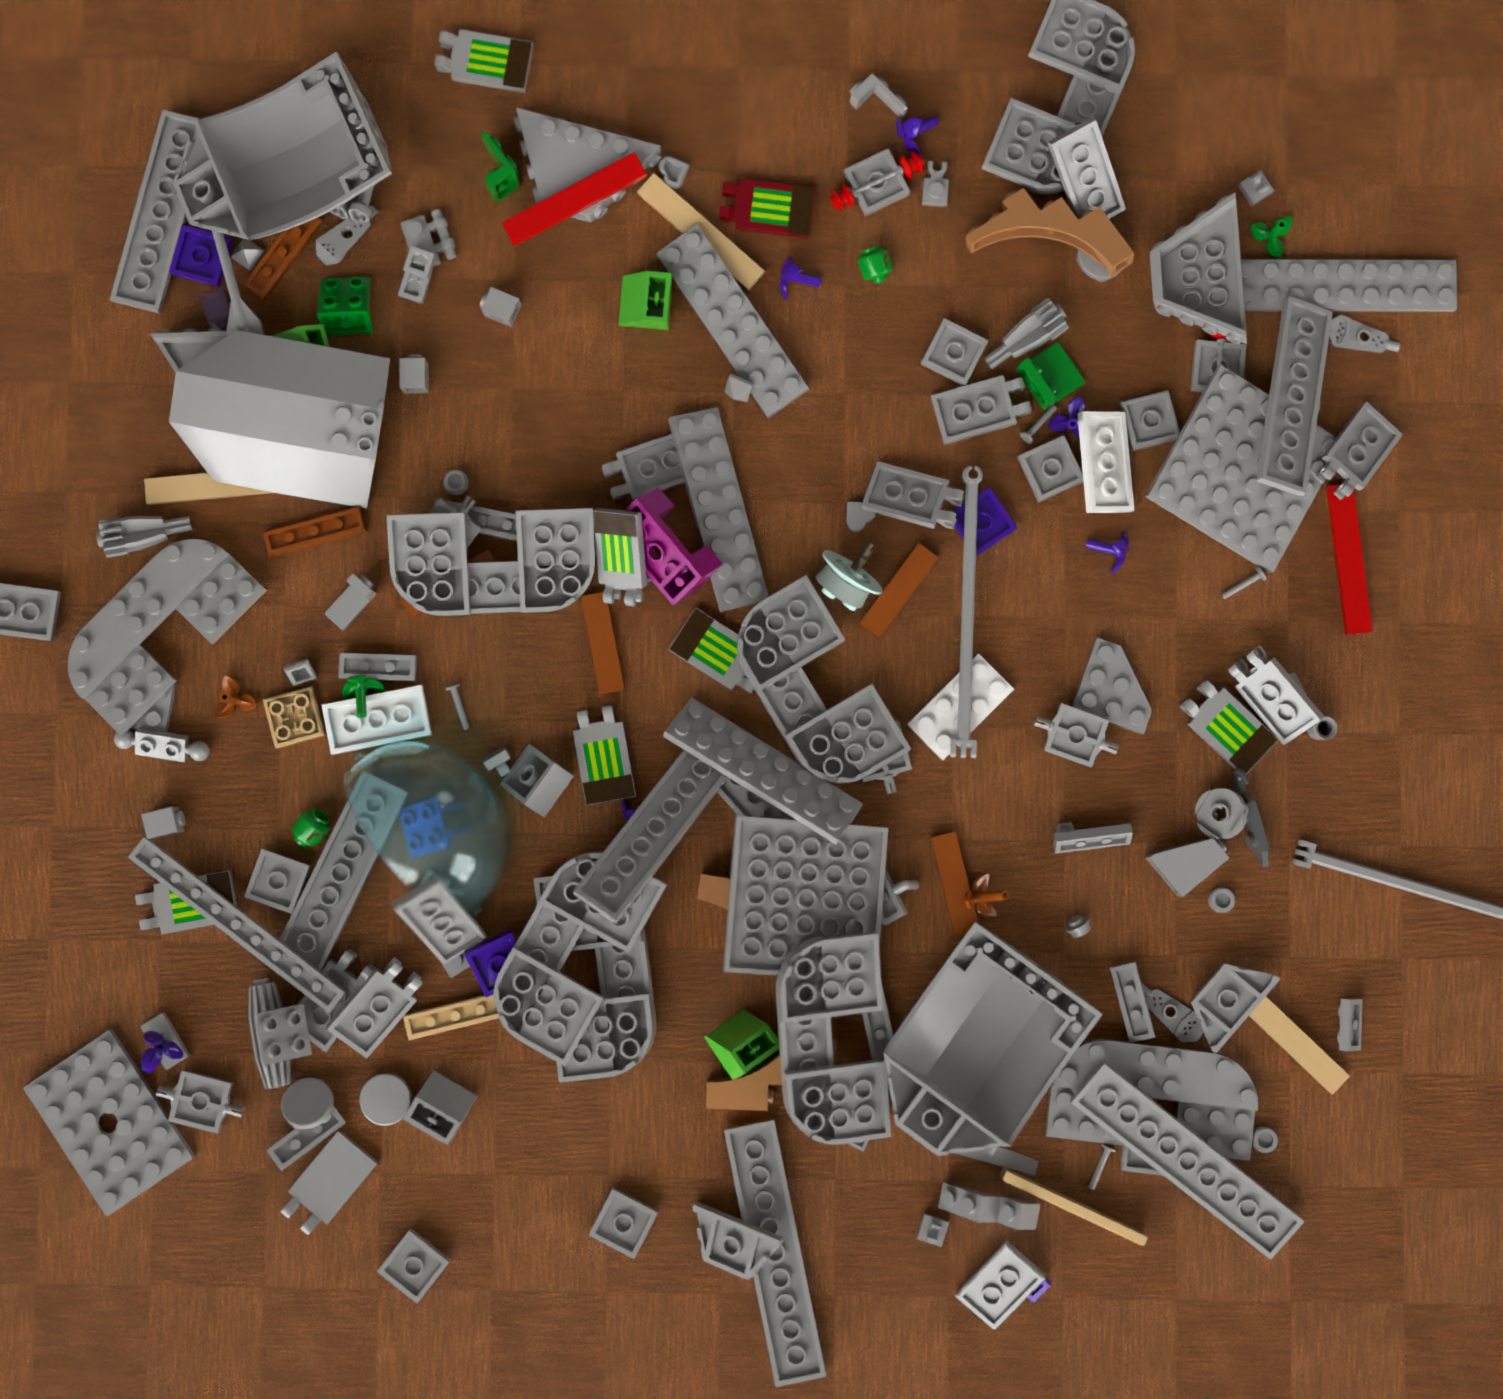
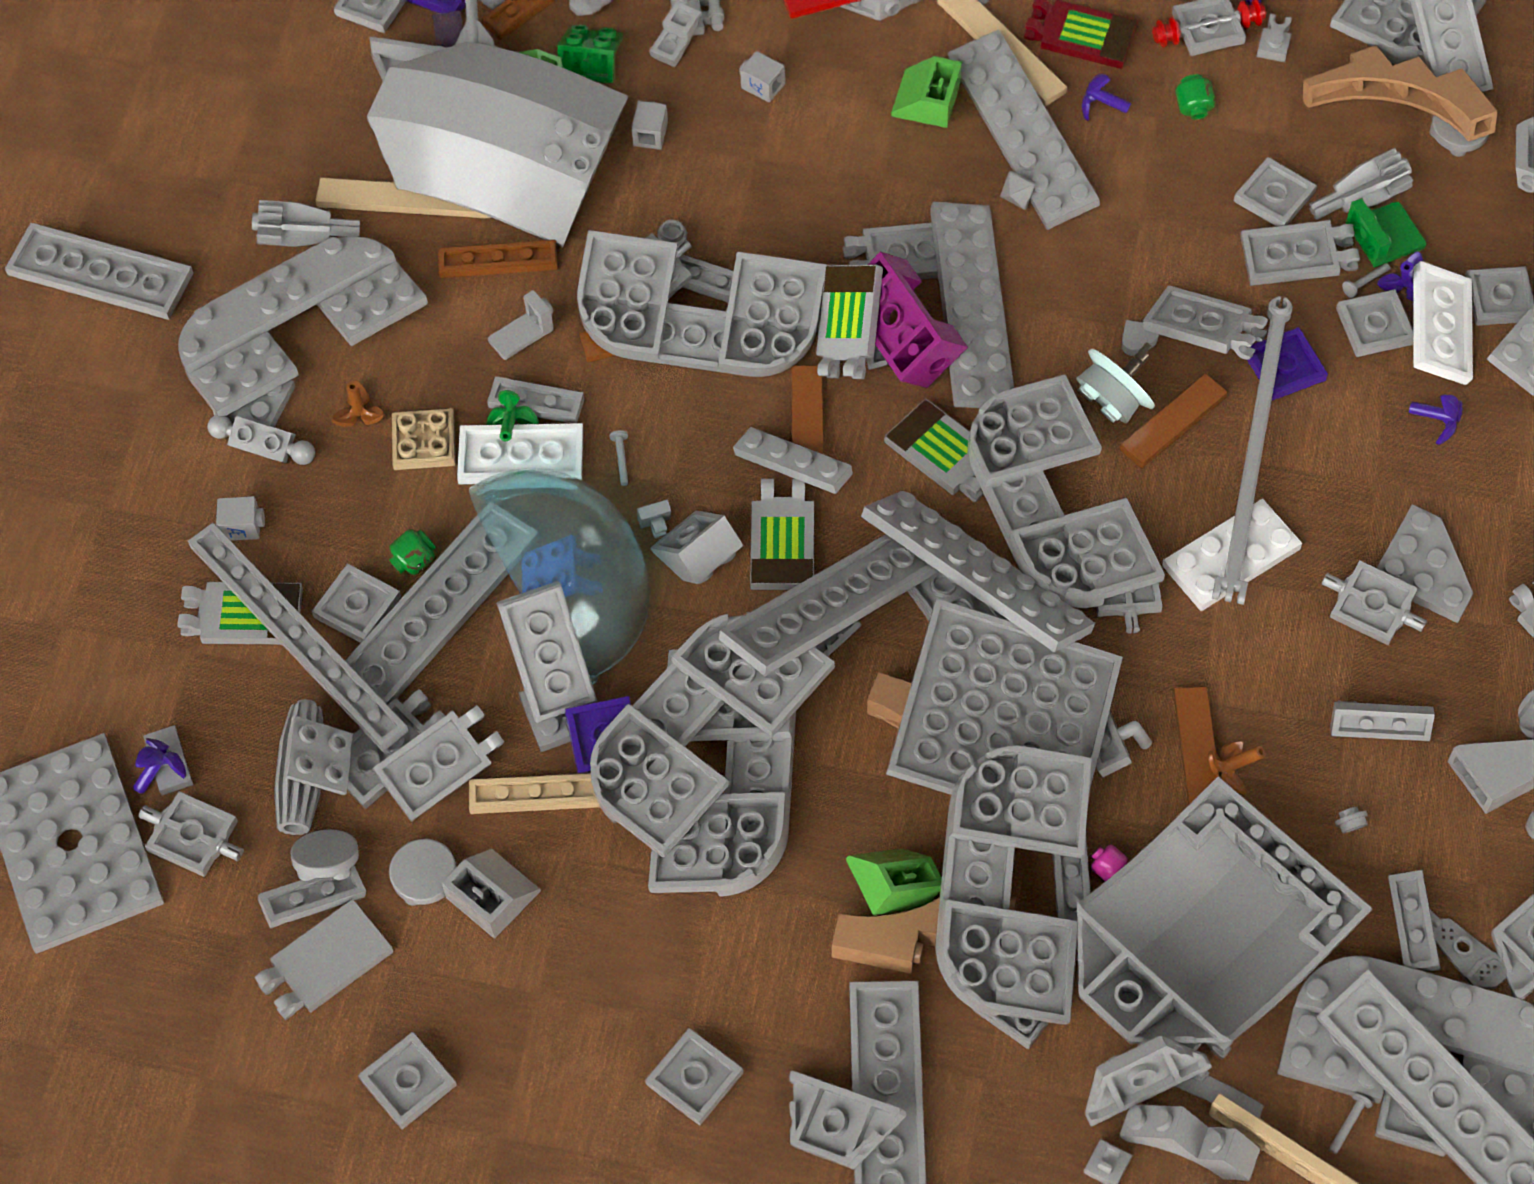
camera: 15 degrees right, 25 degrees down
light grey slope [283,659,317,686] -> none
none -> light grey plate [733,427,853,494]
none -> light grey wing [1085,1035,1212,1127]
none -> dark pink piece [1091,845,1129,882]

